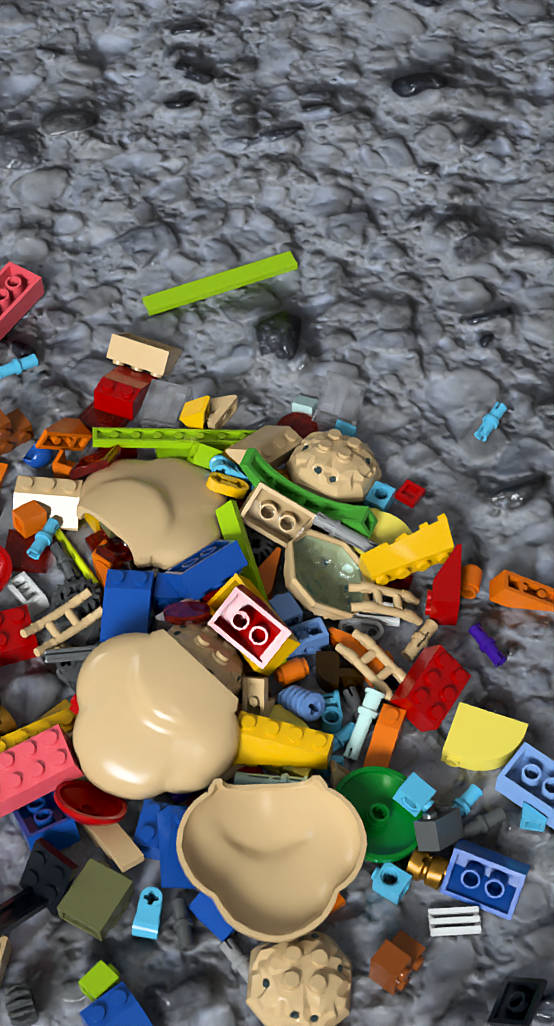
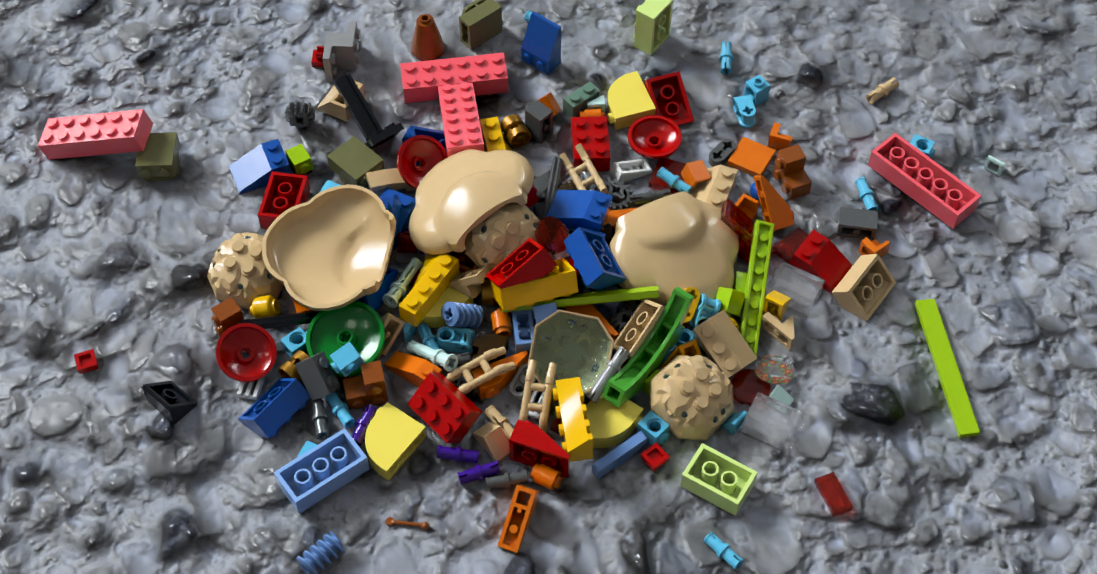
camera: 105 degrees right, 0 degrees up
none -> red dish [216,323,277,382]
none -> black axle [239,311,320,329]
none -> yellow head [250,295,280,318]
none -> red brick [258,172,311,229]
none -> dark orange brick [343,360,388,410]
none -> dark purple pin [351,405,378,446]
none -> dark purple pin [437,445,479,463]
none -> tan slope [472,422,510,462]
none -> dark grey pin [486,470,529,491]
none -> medium blue piece [592,431,648,480]
none -> yellowish green brick [680,443,758,516]
none -> clear tile [754,355,795,384]
none -> clear red tile [814,472,853,517]
none -> dark grey brick [836,207,878,240]
none -> orange panel [858,237,891,258]

